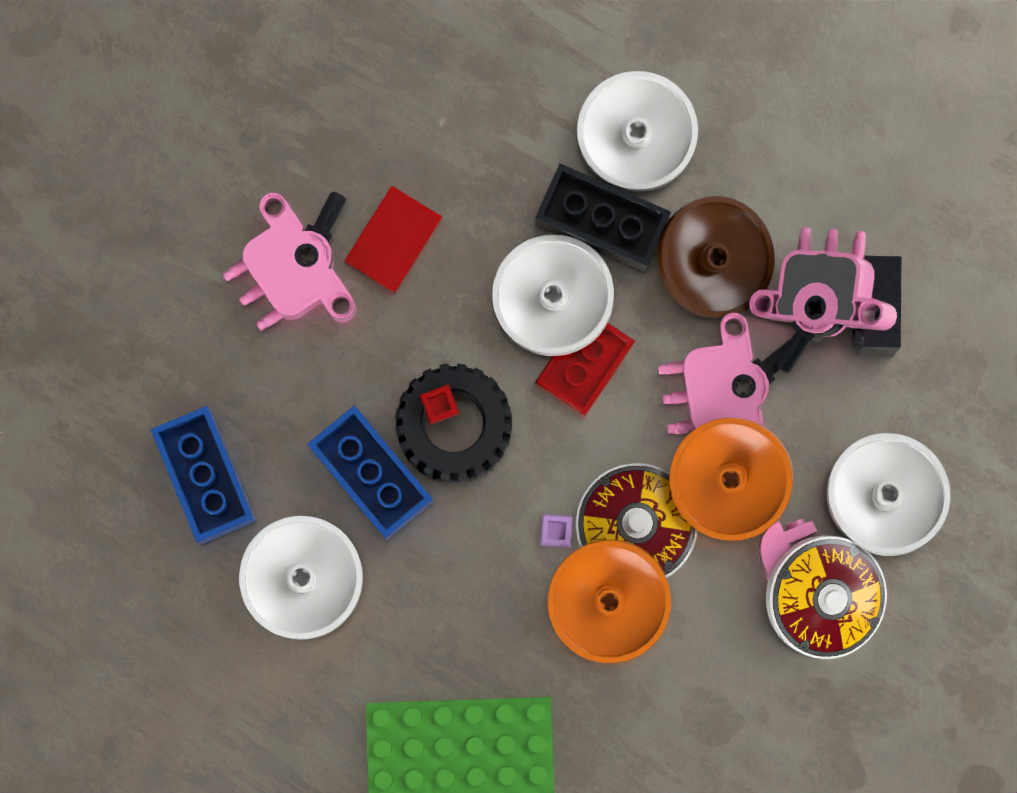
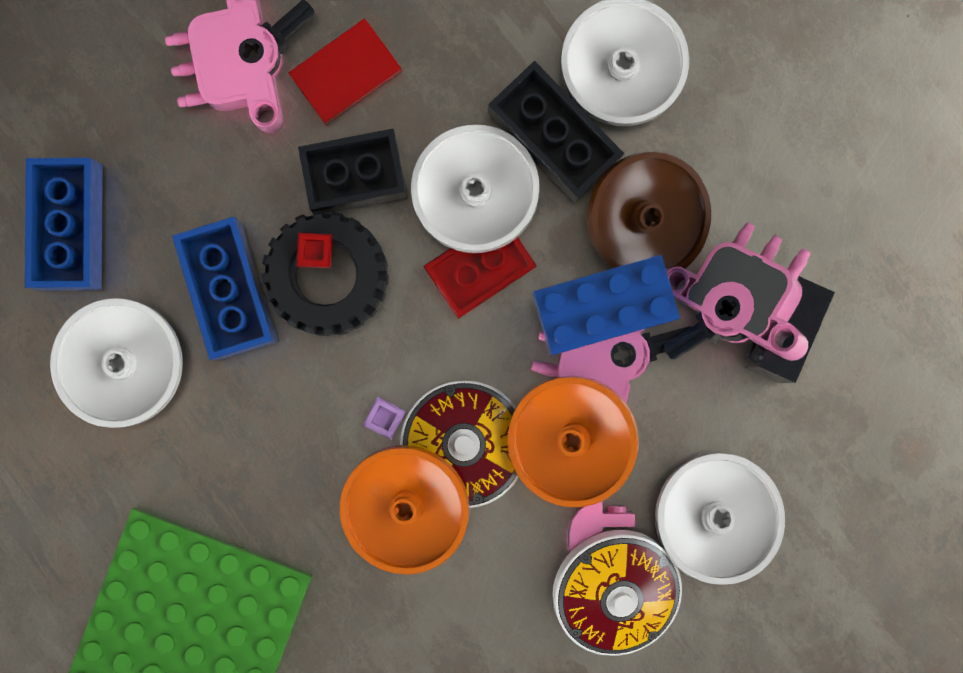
camera: 20 degrees right, 5 degrees up
none -> black brick [298,128,408,213]
none -> blue brick [532,255,680,356]

